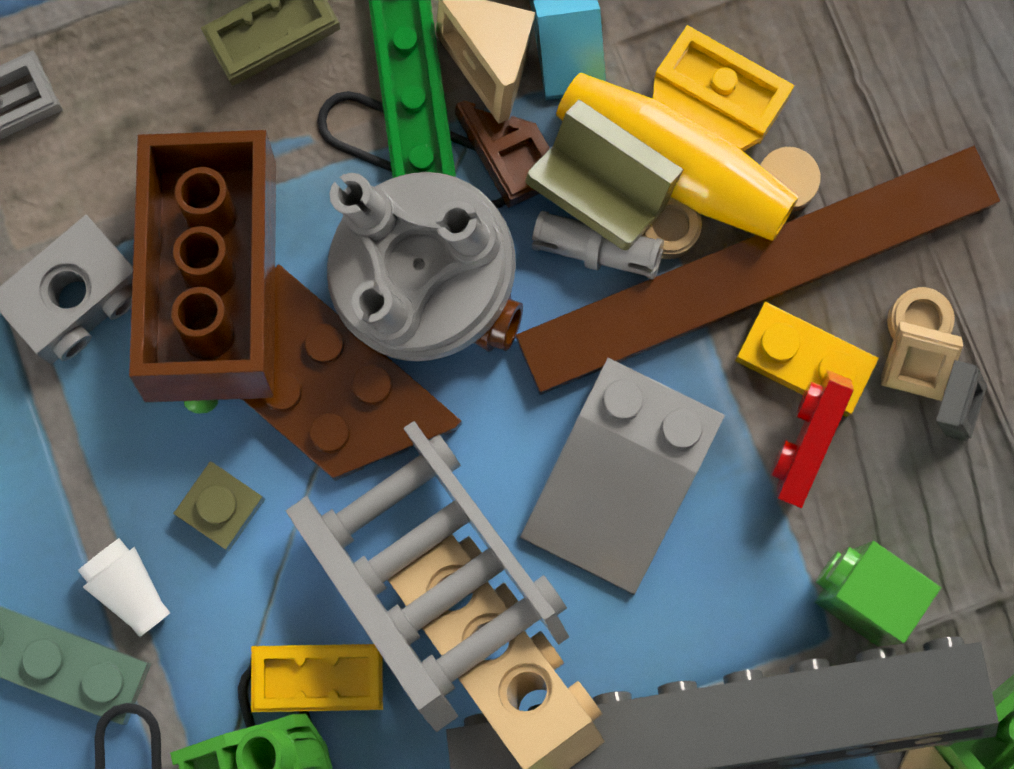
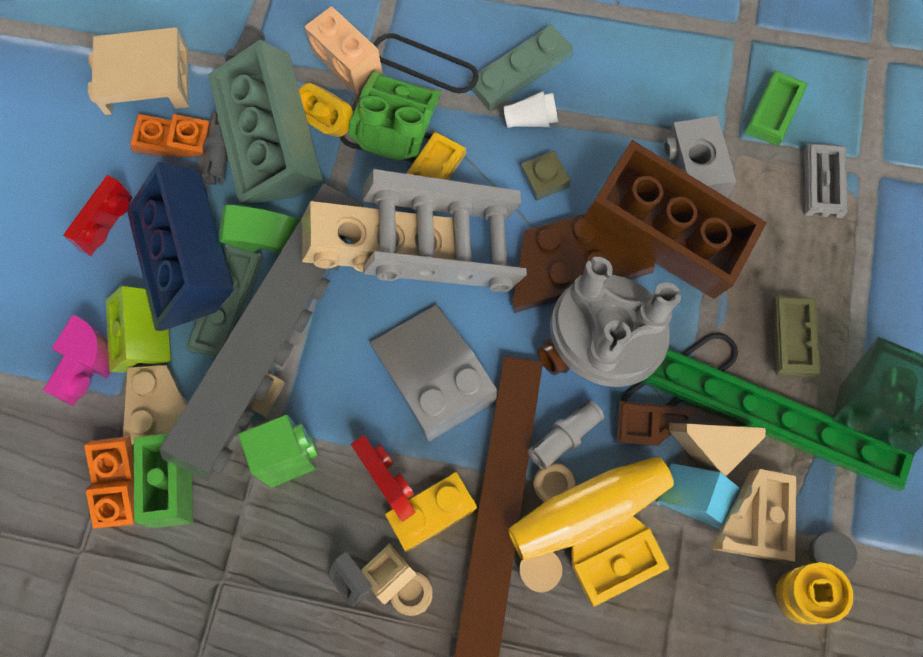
camera: 130 degrees right, 10 degrees down
olive panel [525,99,684,250] -> none

